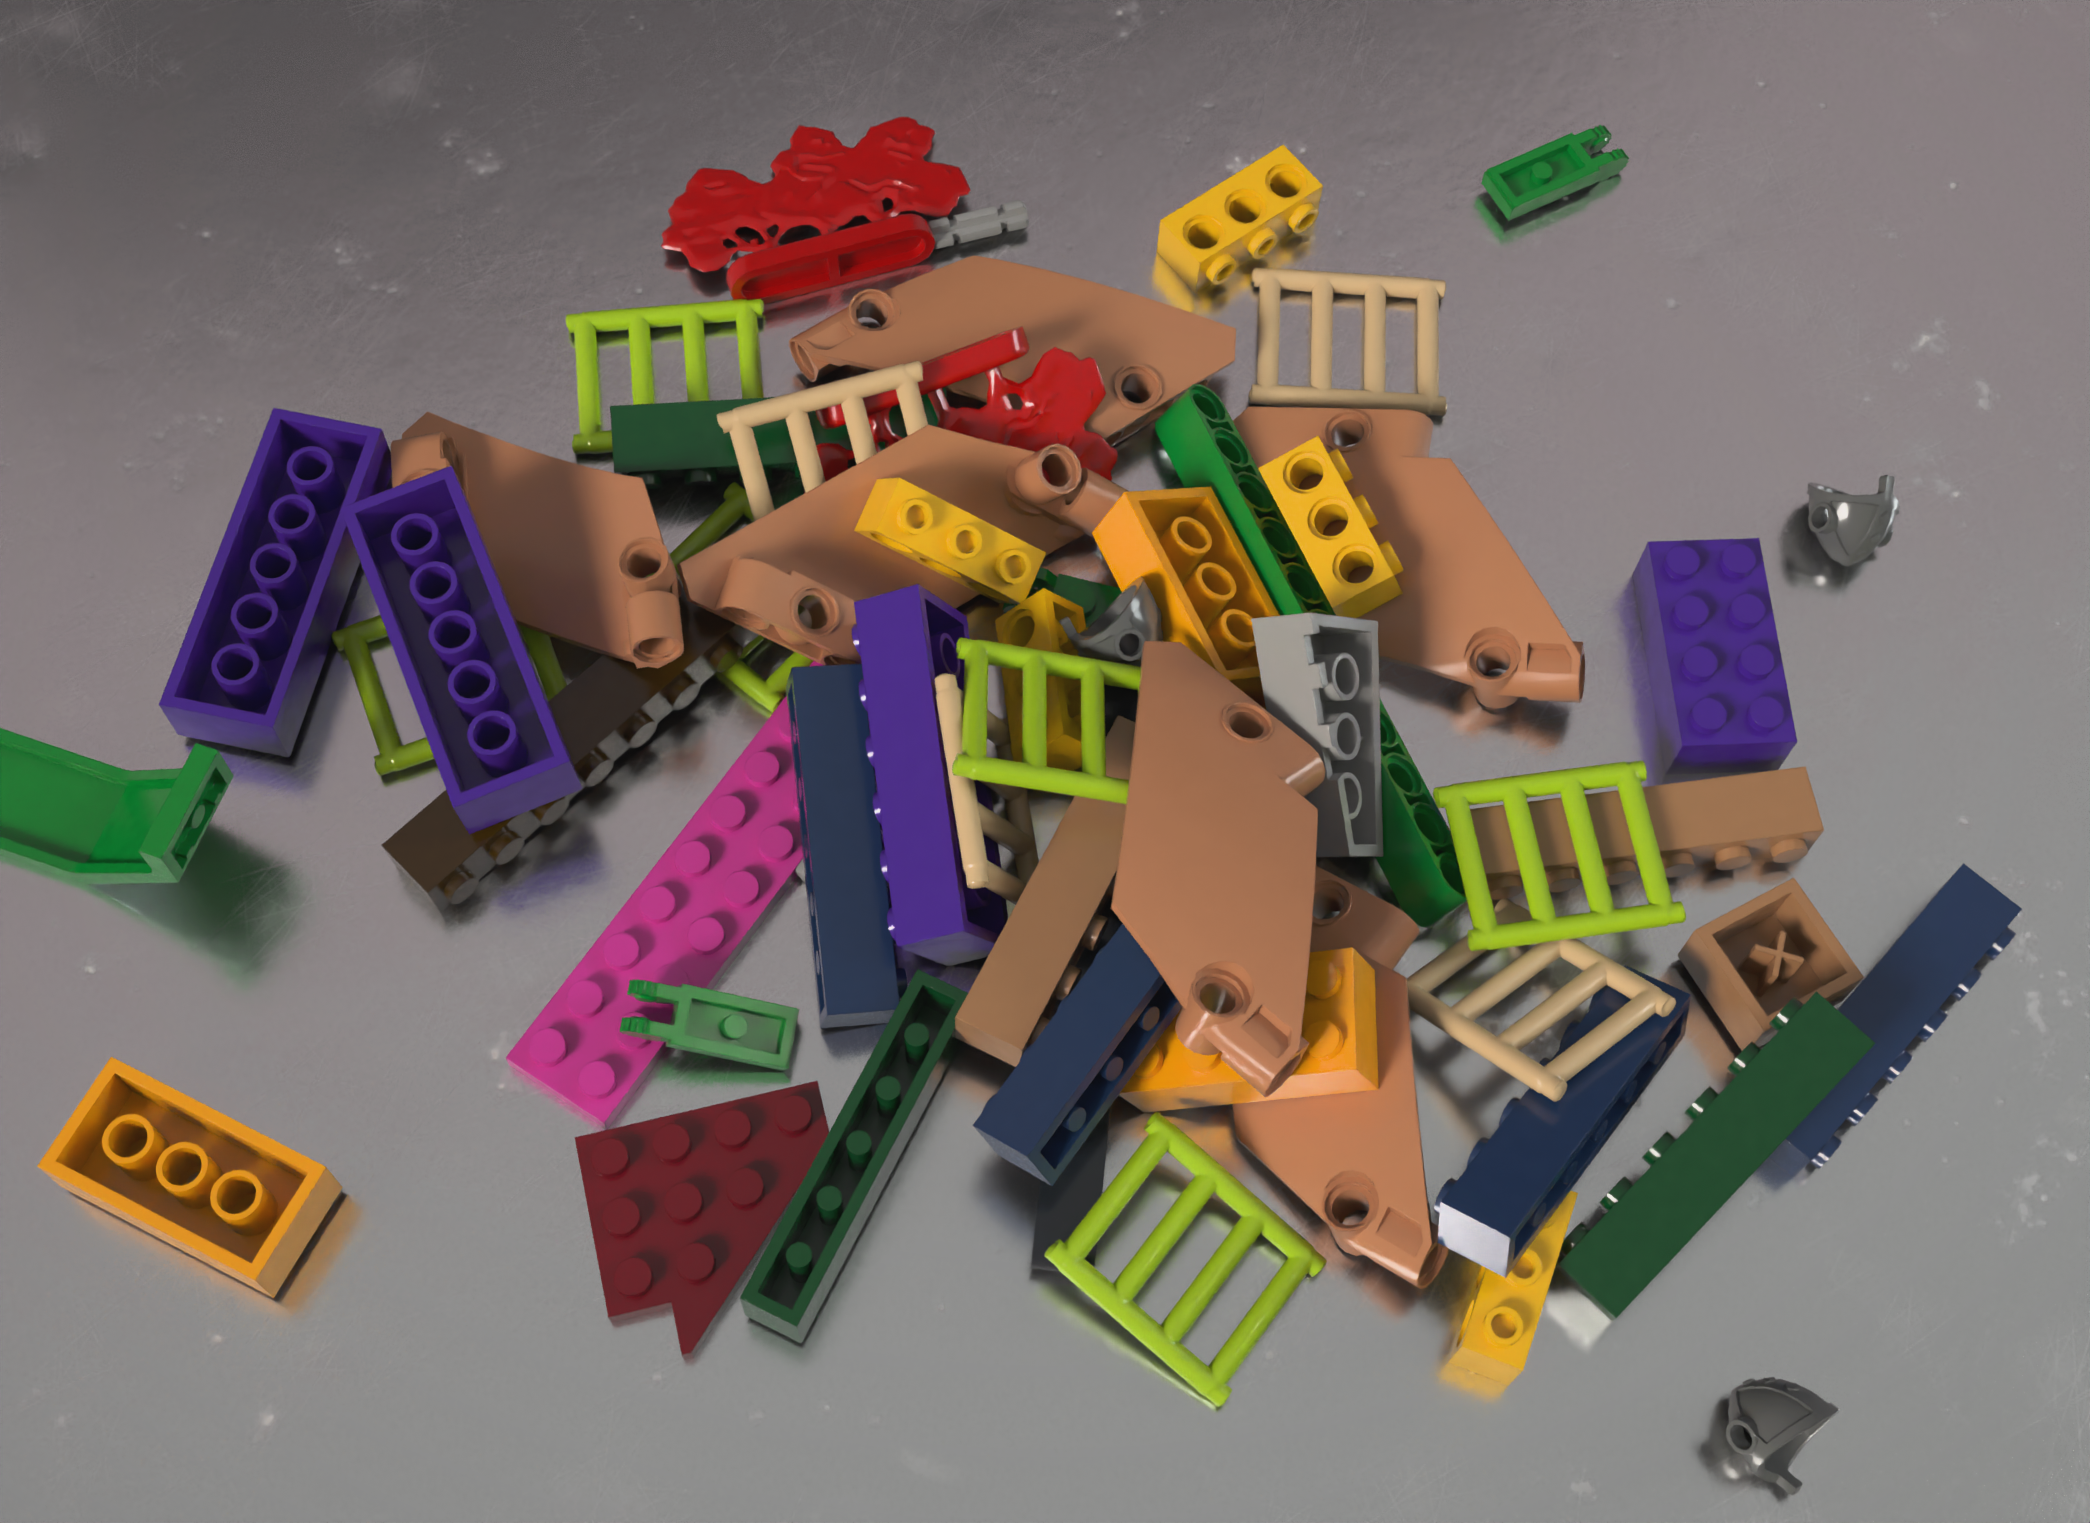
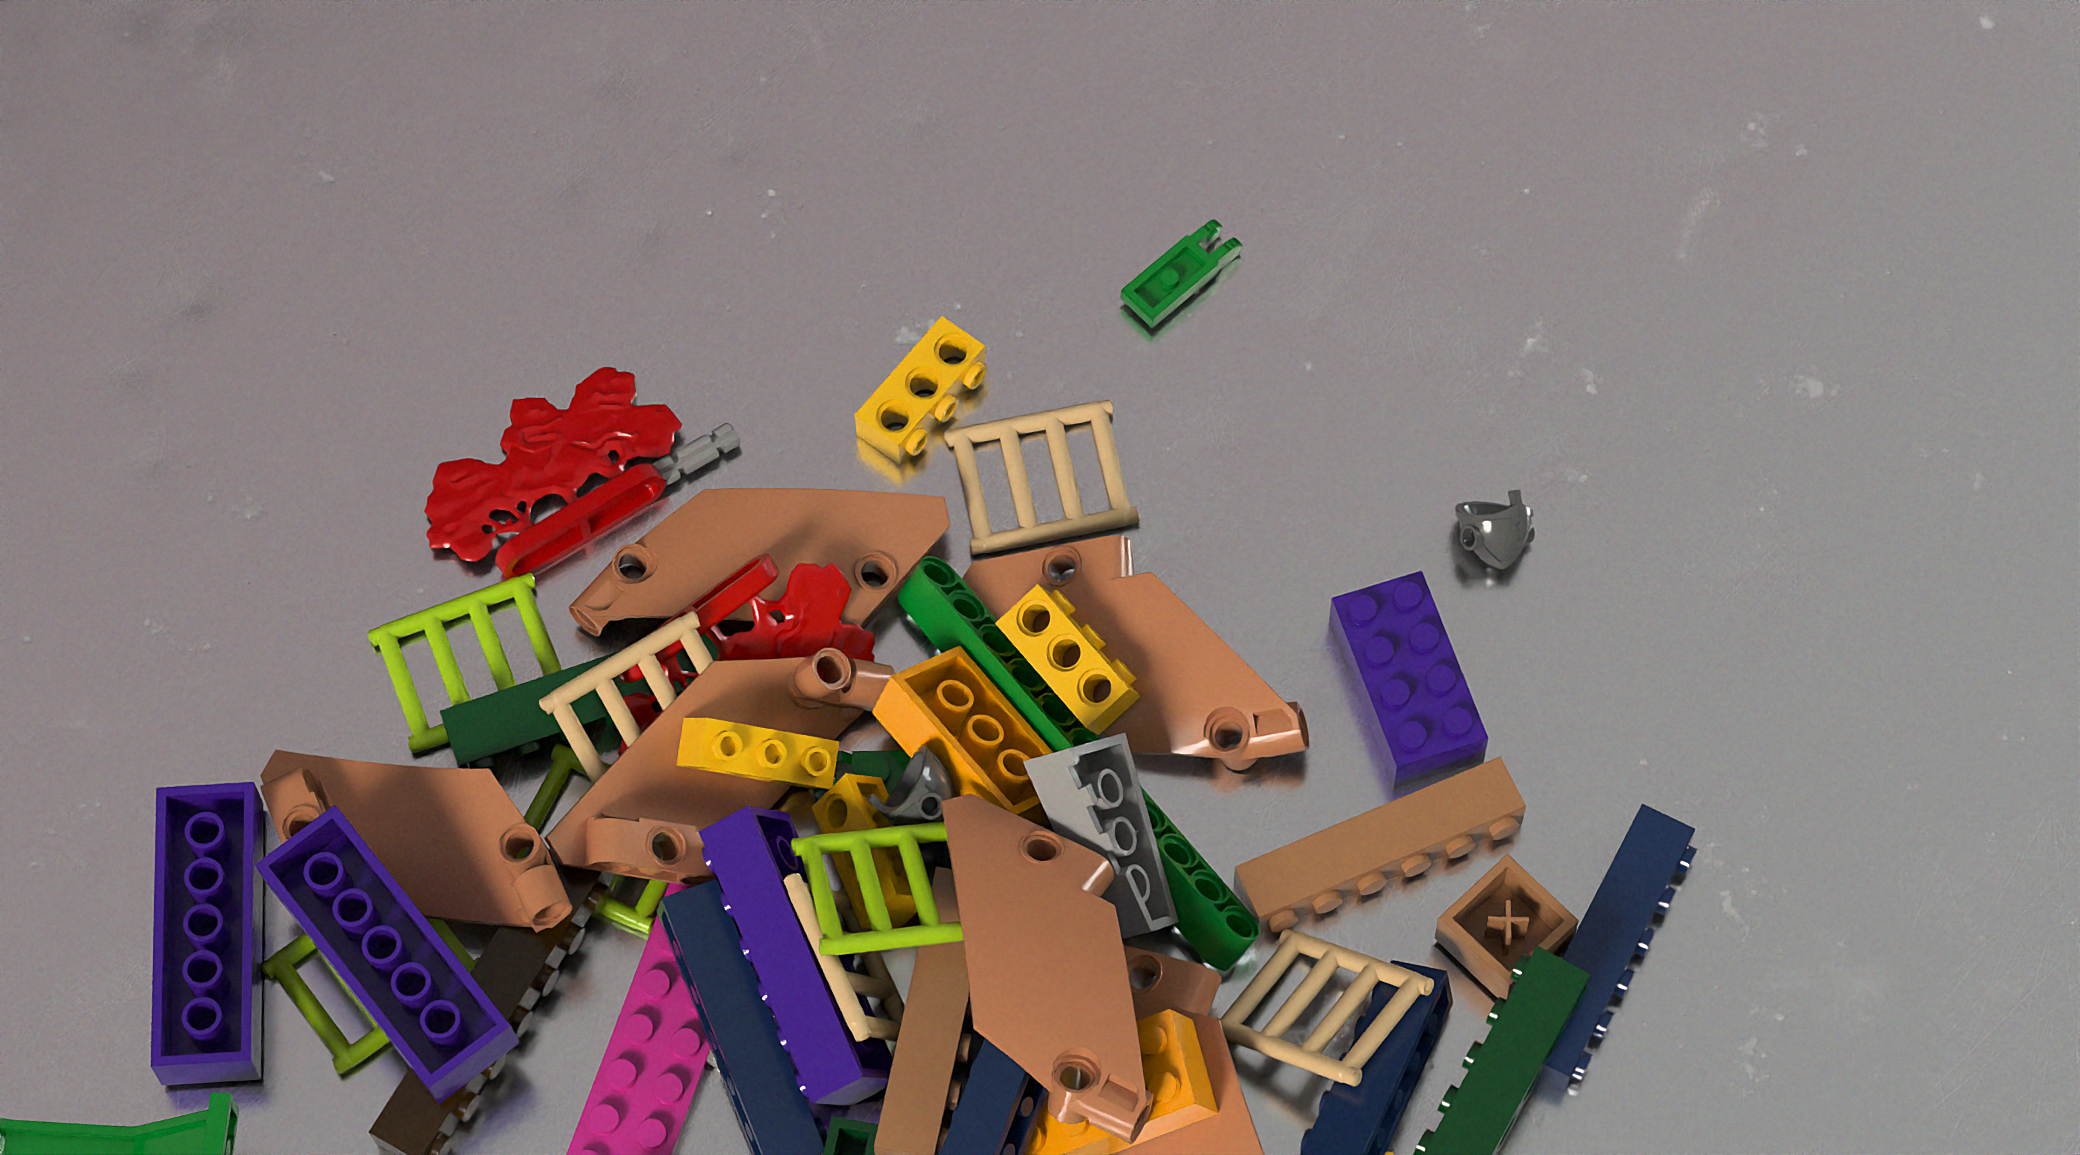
camera: 10 degrees left, 0 degrees up
lime bar [1433,760,1686,951] -> none

